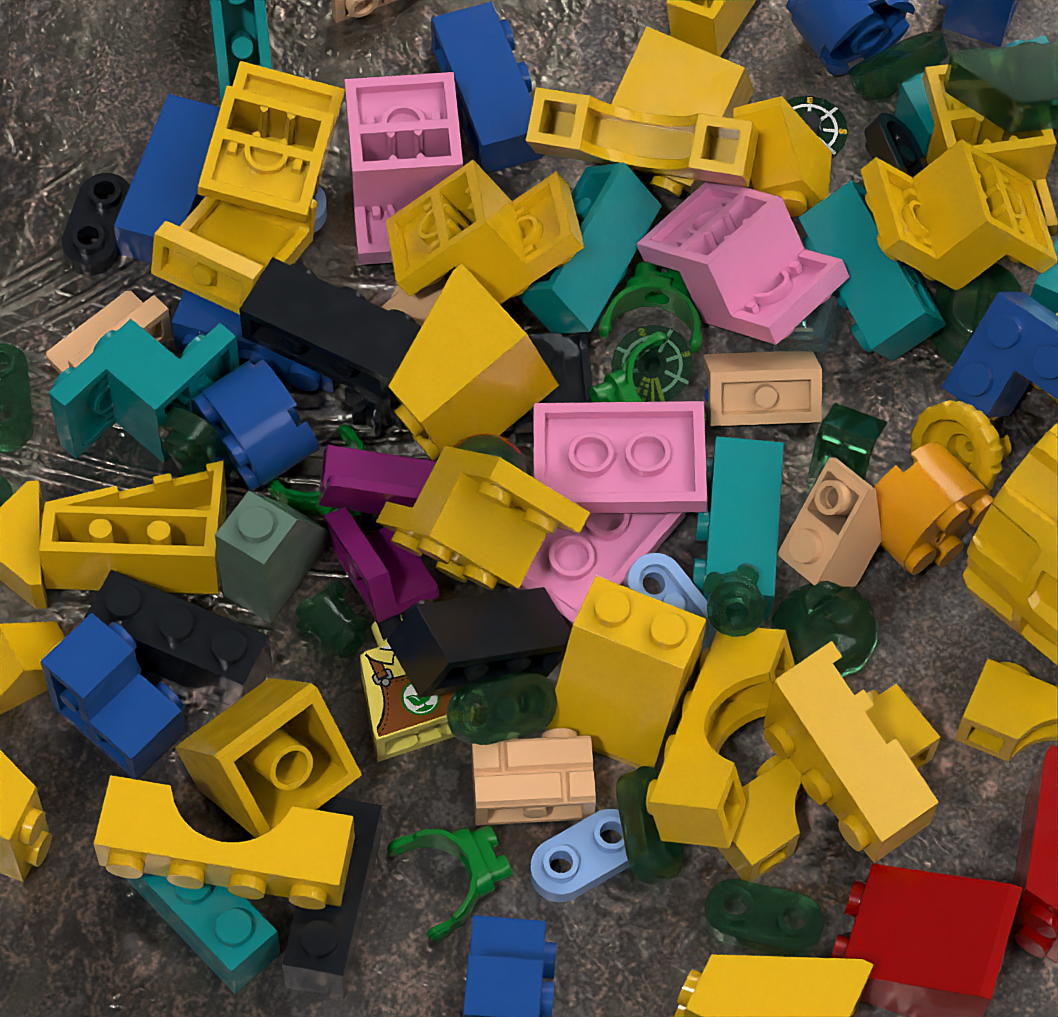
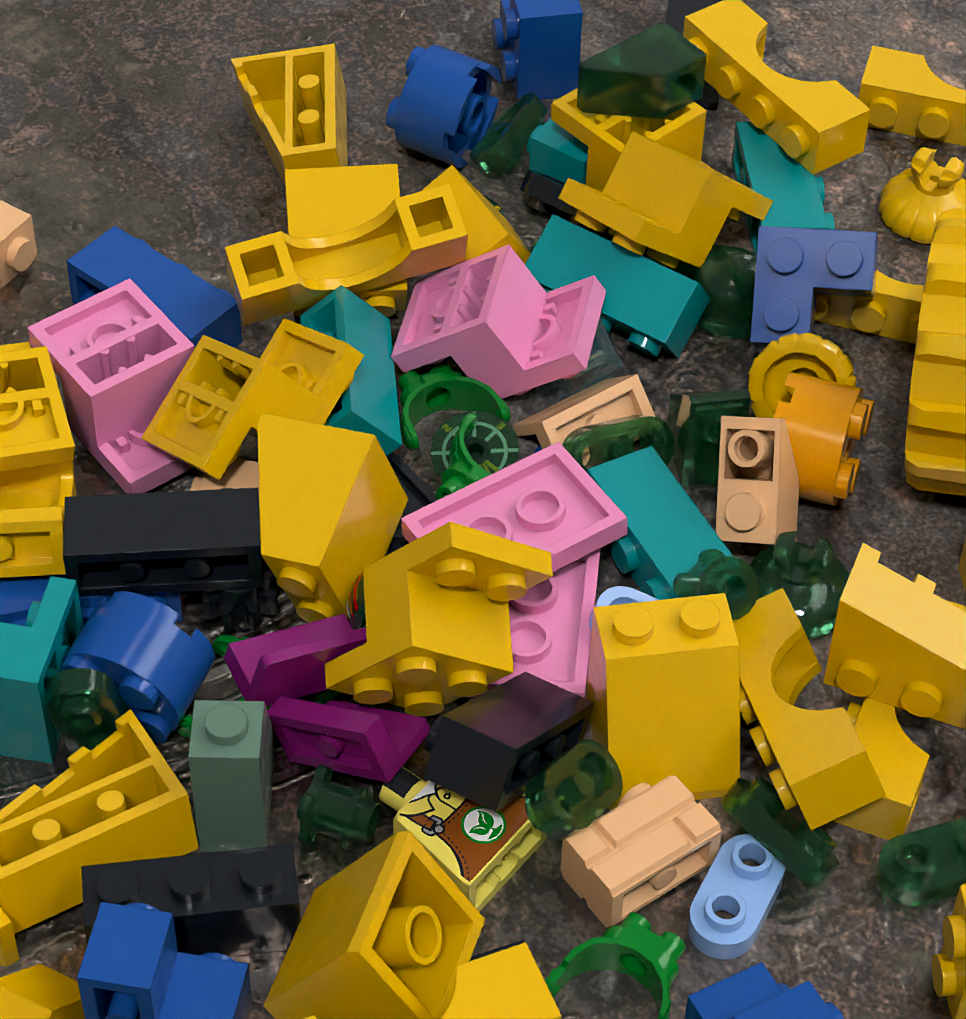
camera: 30 degrees left, 15 degrees down
none -> clear green plate [562,415,674,472]

